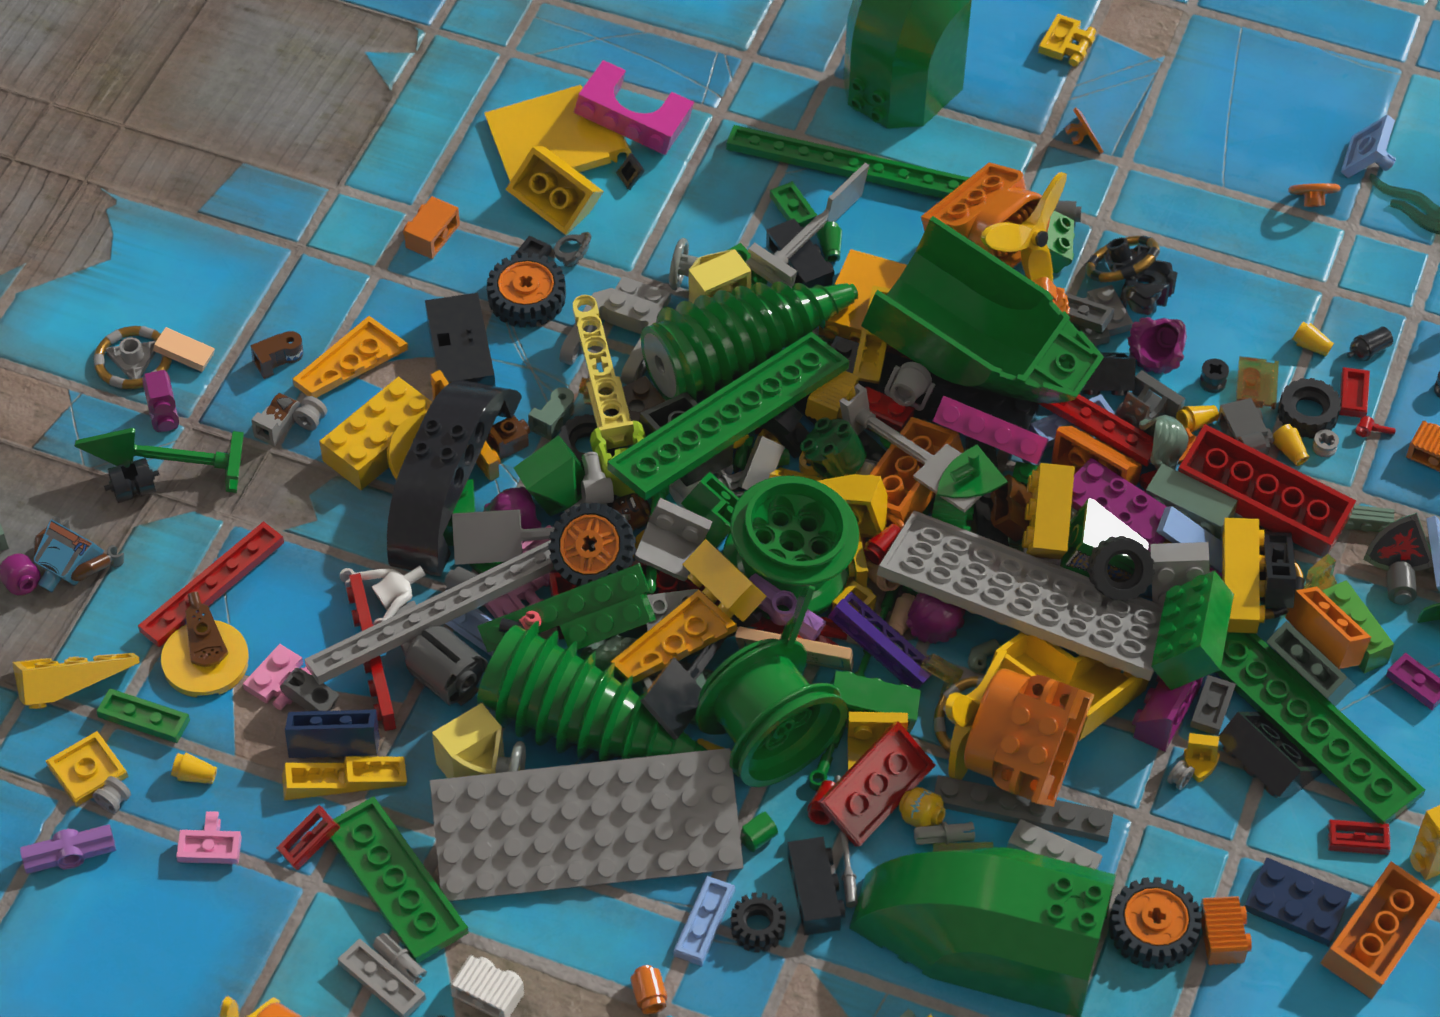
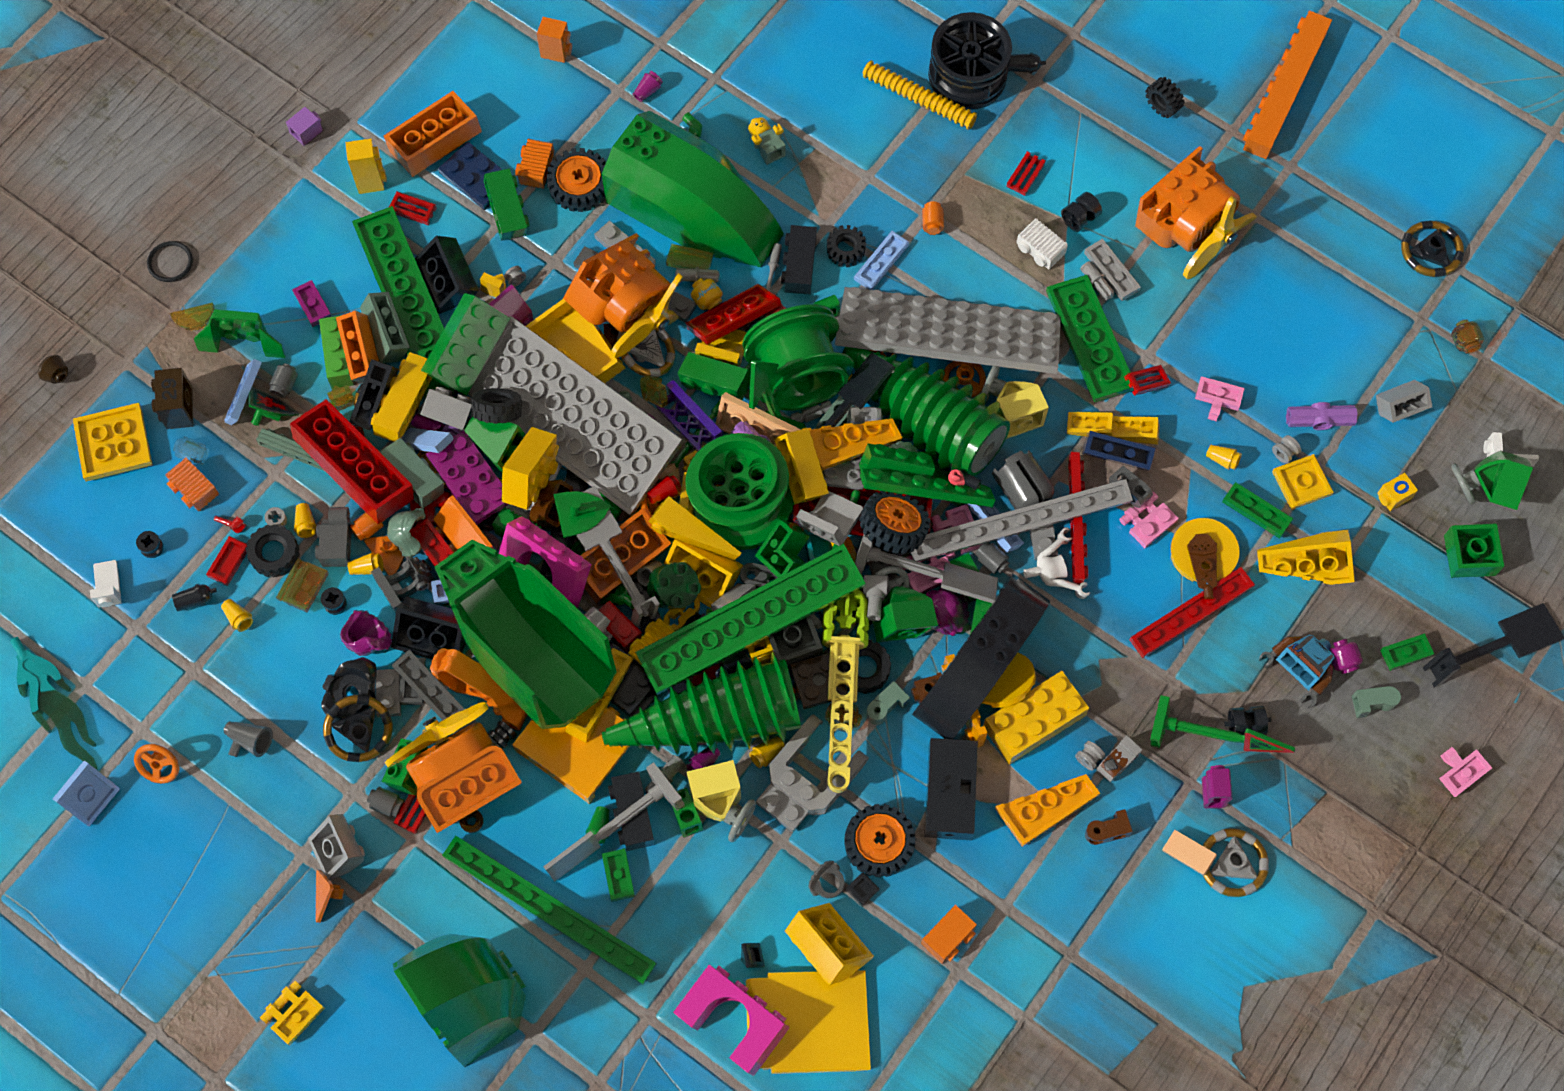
camera: 165 degrees left, 15 degrees up
none -> dark grey piece [224,721,273,757]
none -> light grey brick [308,814,365,880]
none -> green brick [483,168,530,241]

